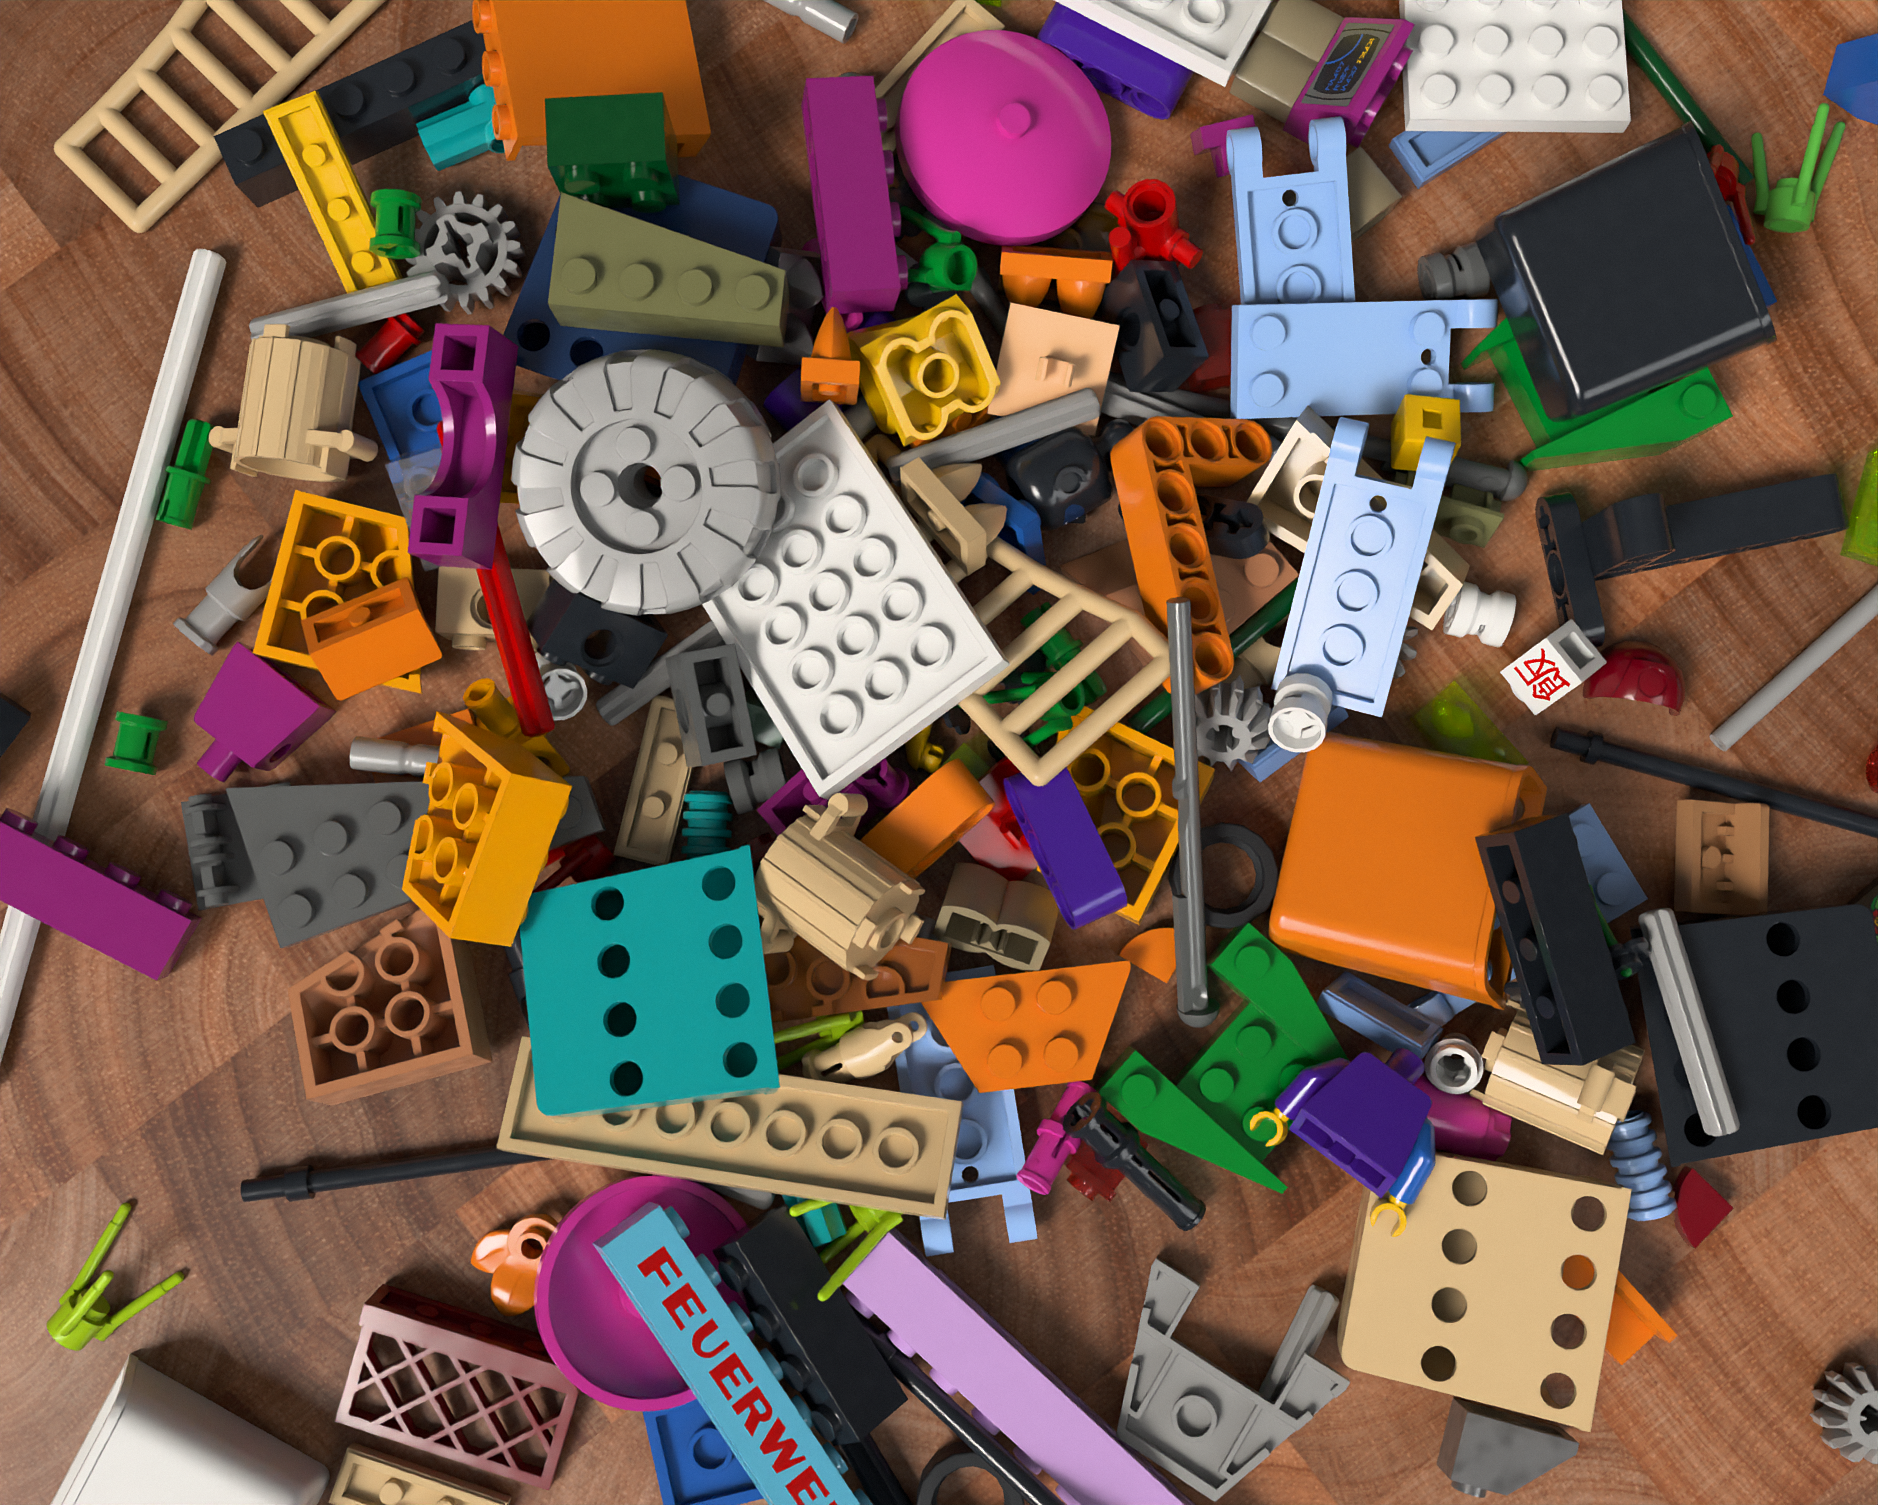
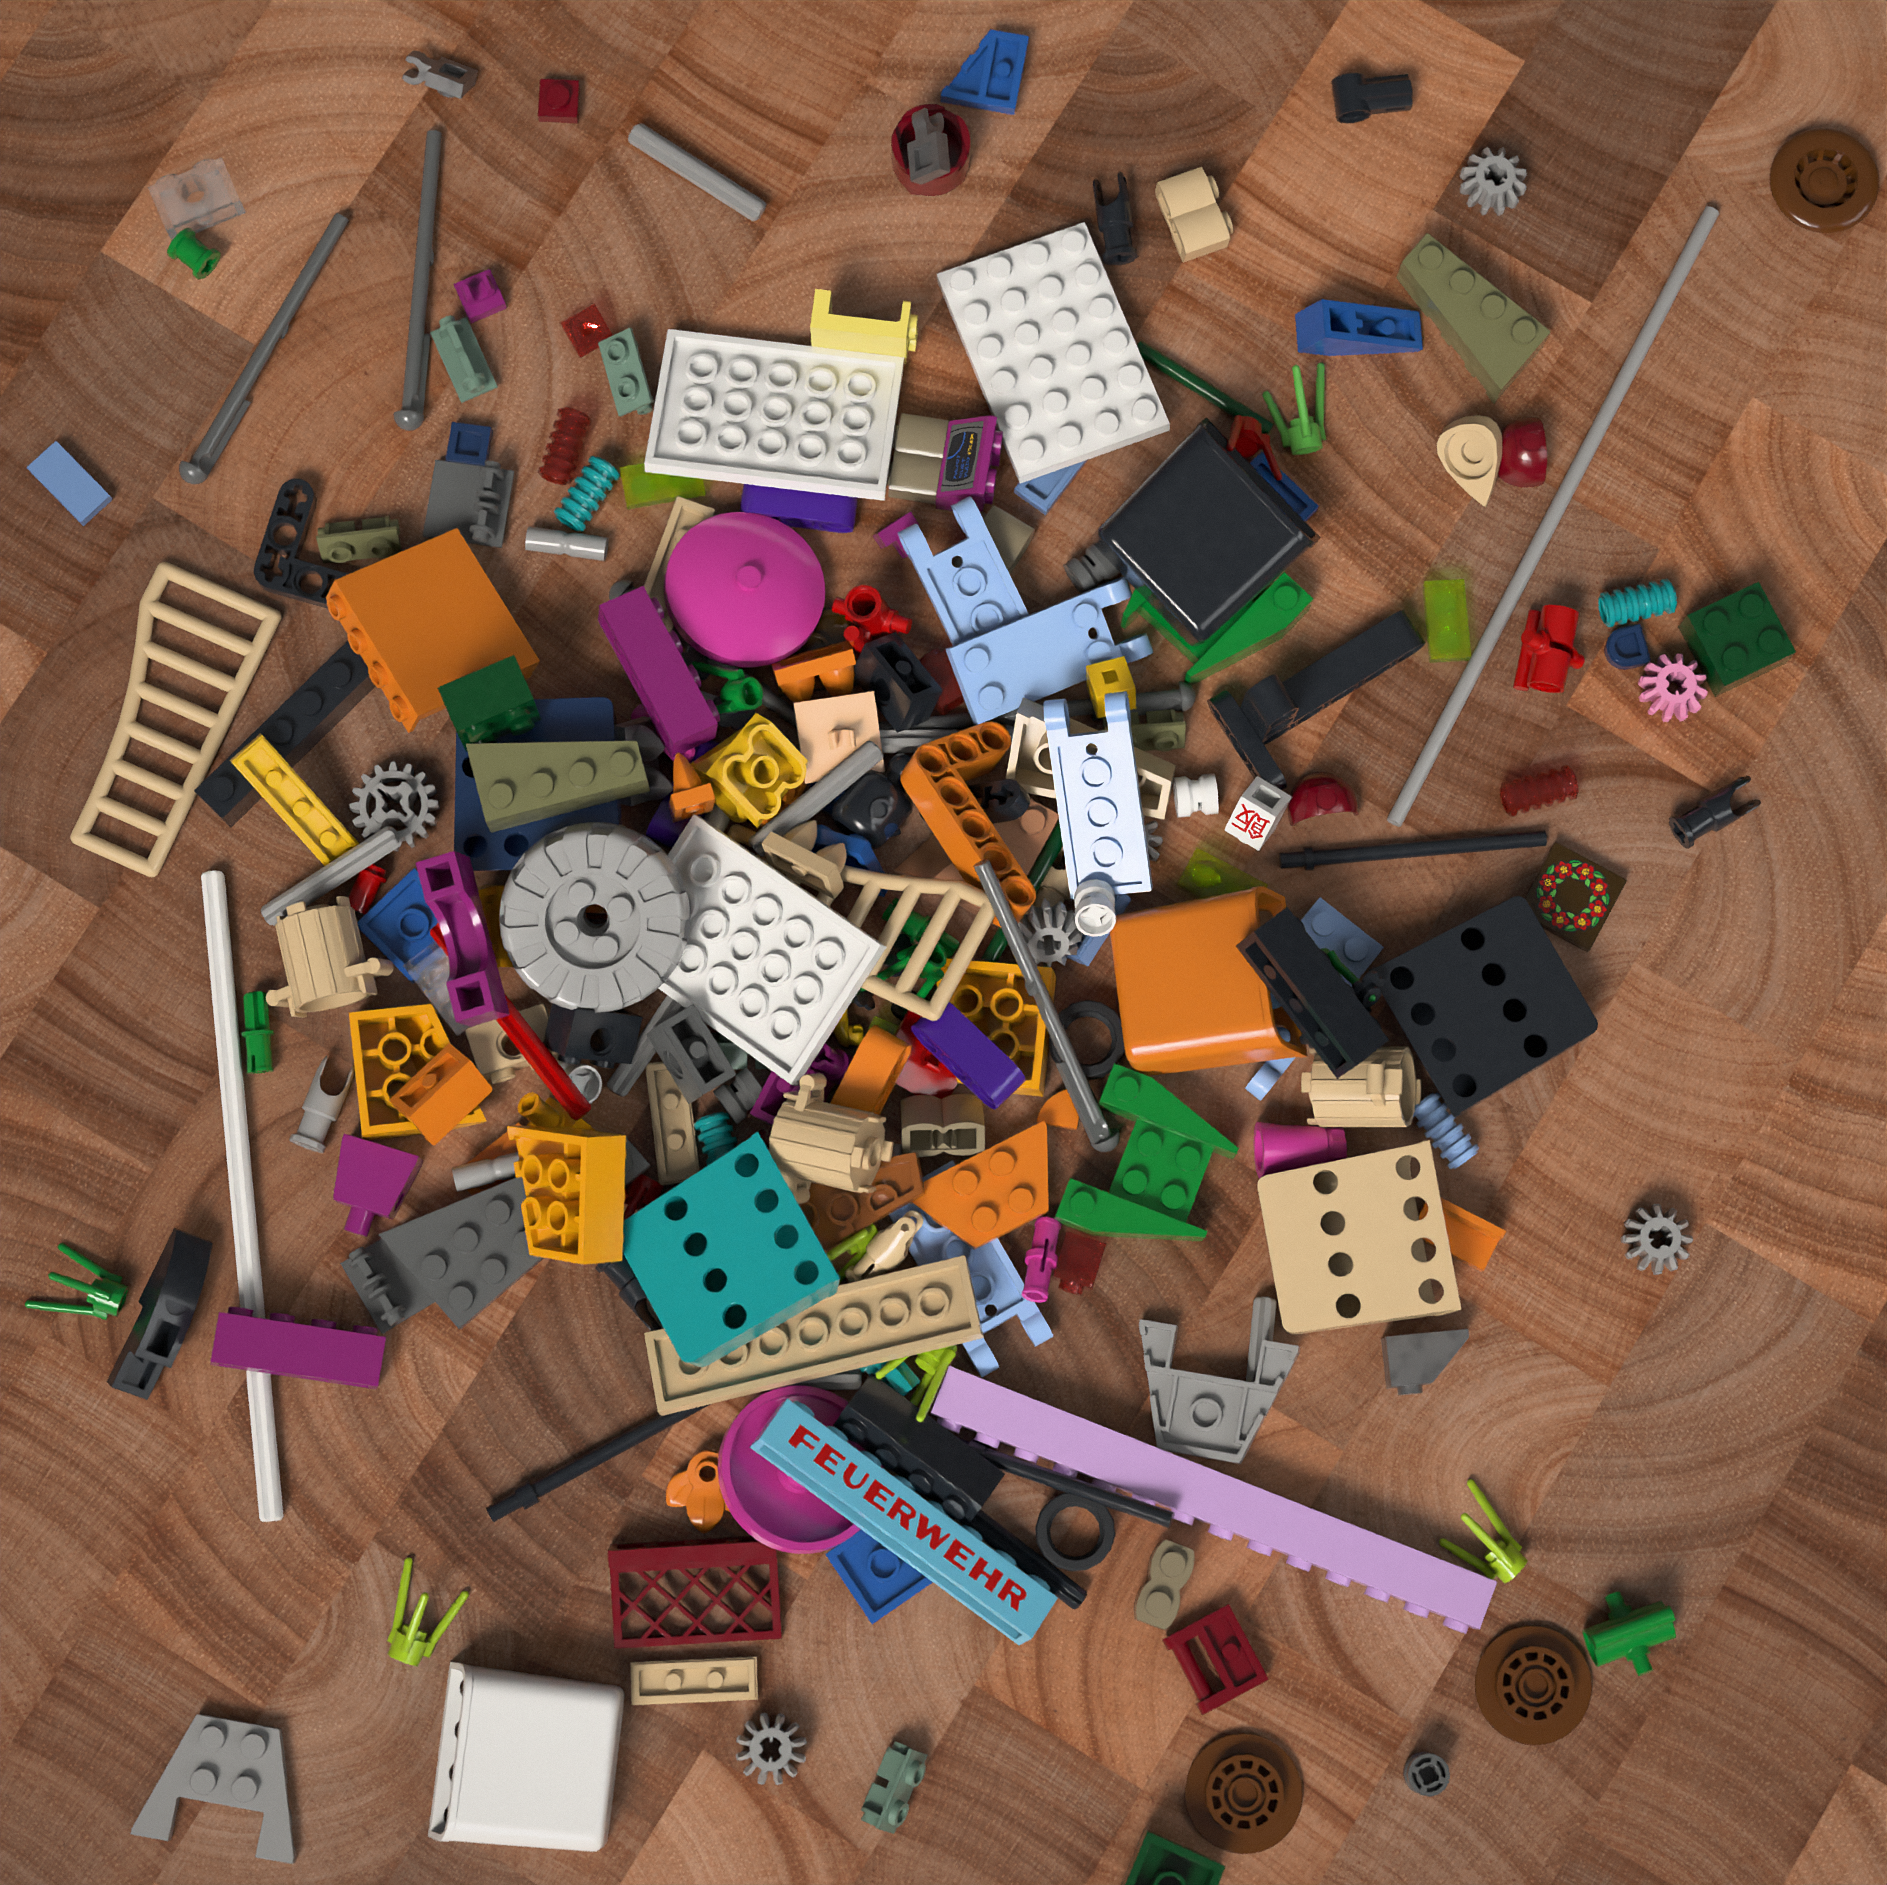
camera: 25 degrees left, 5 degrees down
green bush [105,711,168,775] -> none
nougat wedge [287,909,493,1106] -> none
green bush [369,189,422,259] -> none
teal piece [416,83,523,171] -> none
black pin [1063,1092,1206,1231] -> none
dark purple torso [1250,1048,1436,1237] -> none
medium blue tile [1317,971,1443,1059] -> none
white cone [1425,1033,1484,1094] -> none
light grey axle [1638,908,1740,1136] -> none
dark red tile [1673,1166,1734,1249] -> none
medium nougat bracket [1674,800,1770,915] -> none

